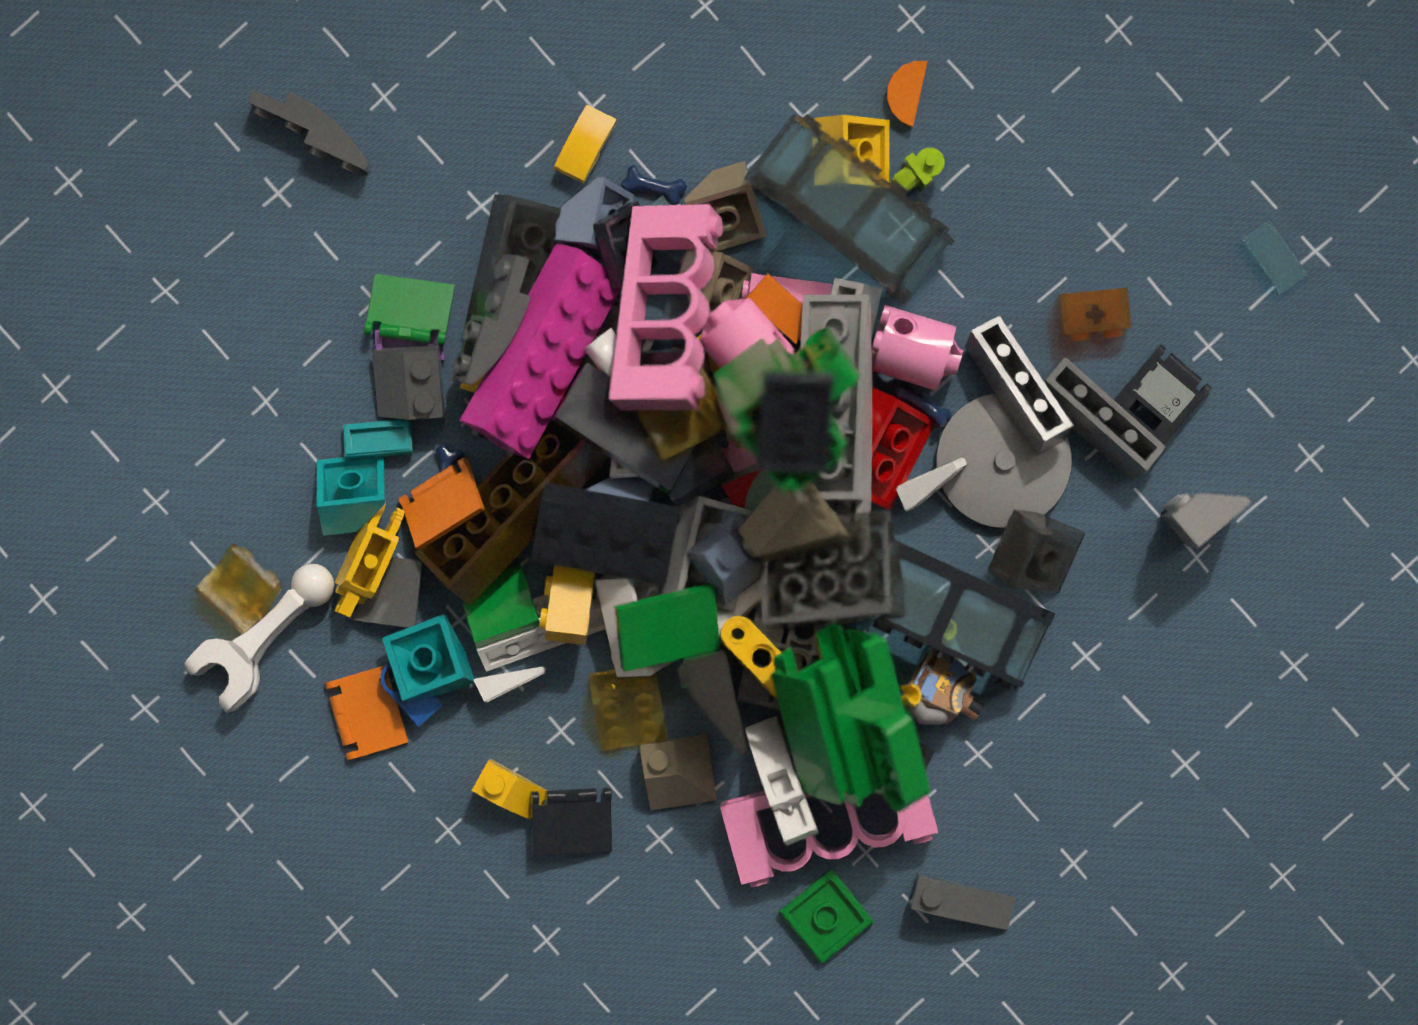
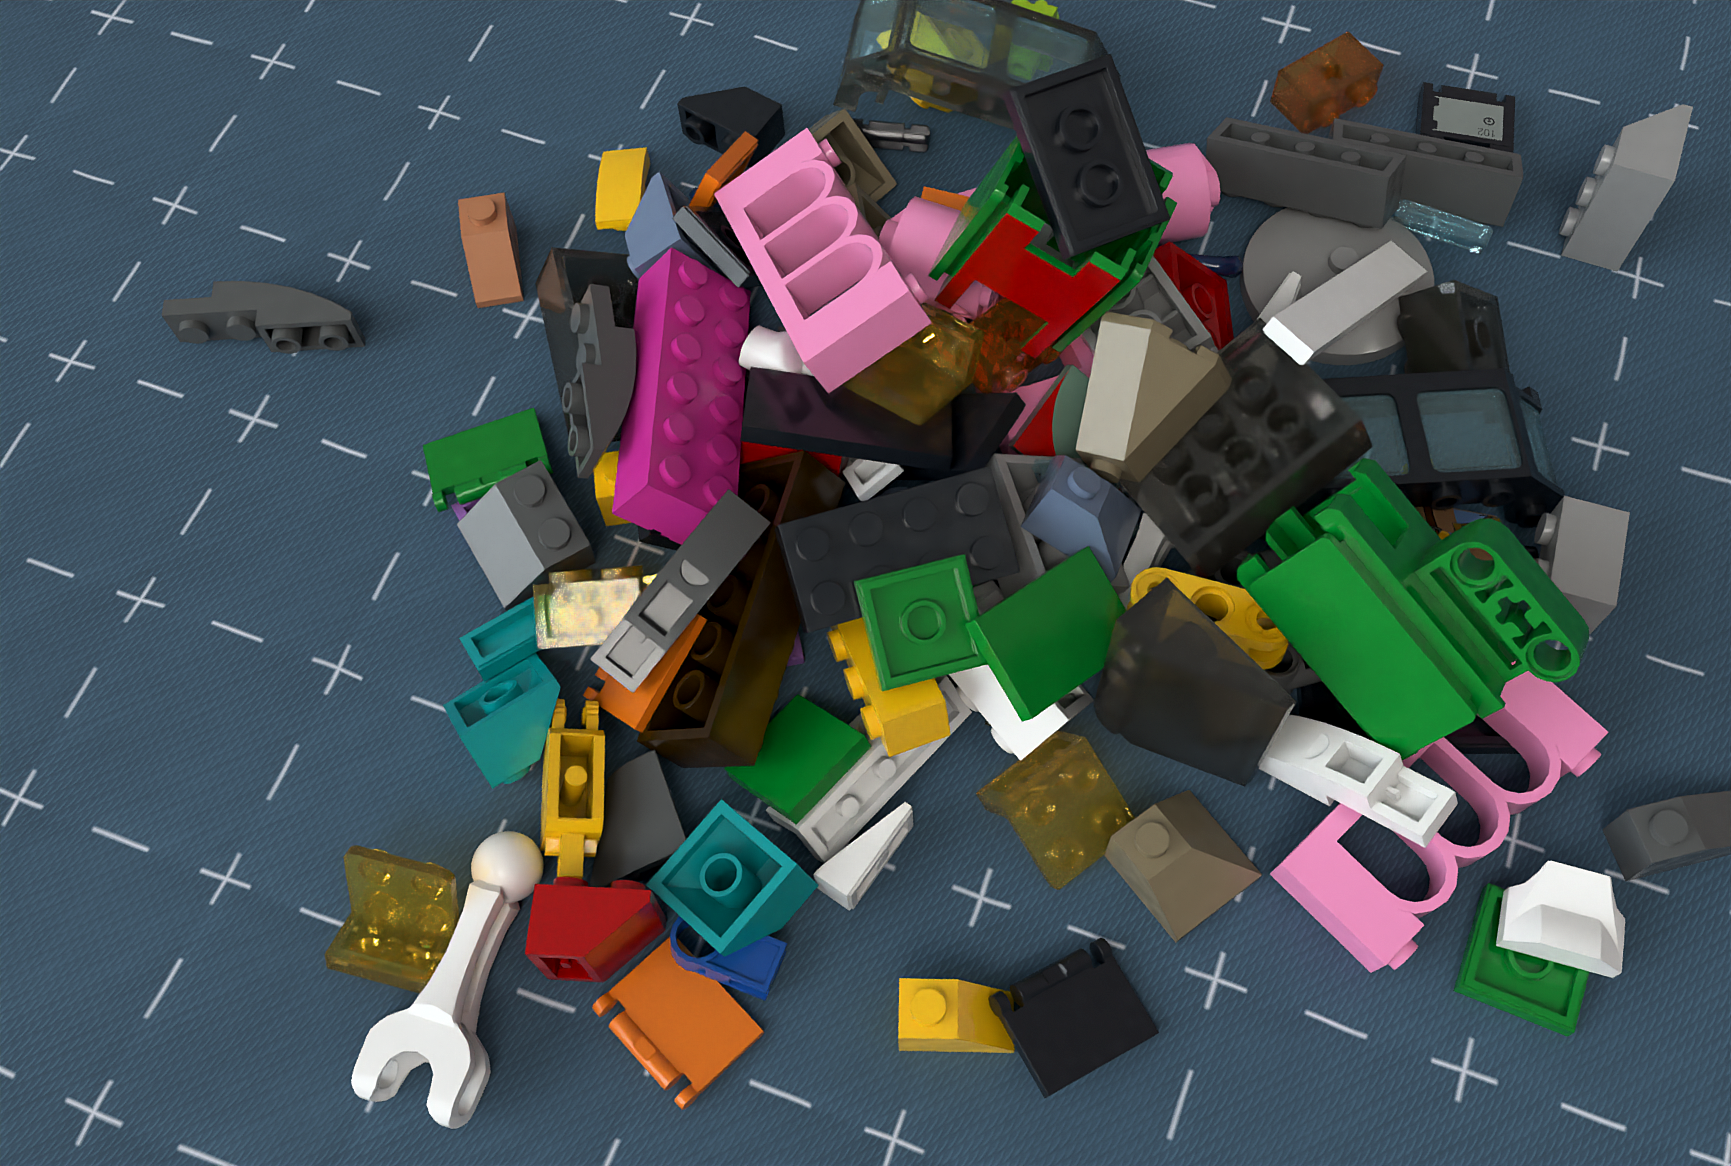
camera: 25 degrees left, 25 degrees down
none -> nougat slope [458,193,524,308]
none -> red slope [525,877,667,983]
none -> clear yellow bracket [533,565,657,649]
none -> dark grey slope [590,489,770,693]
none -> black slope [677,86,785,168]
none -> orange tile [689,131,759,207]
none -> green tile [854,554,988,691]
none -> white tile [1262,241,1428,365]
none -> clear light blue tile [1392,199,1493,254]
none -> white slope [1496,861,1625,978]
none -> light grey slope [1534,496,1630,647]

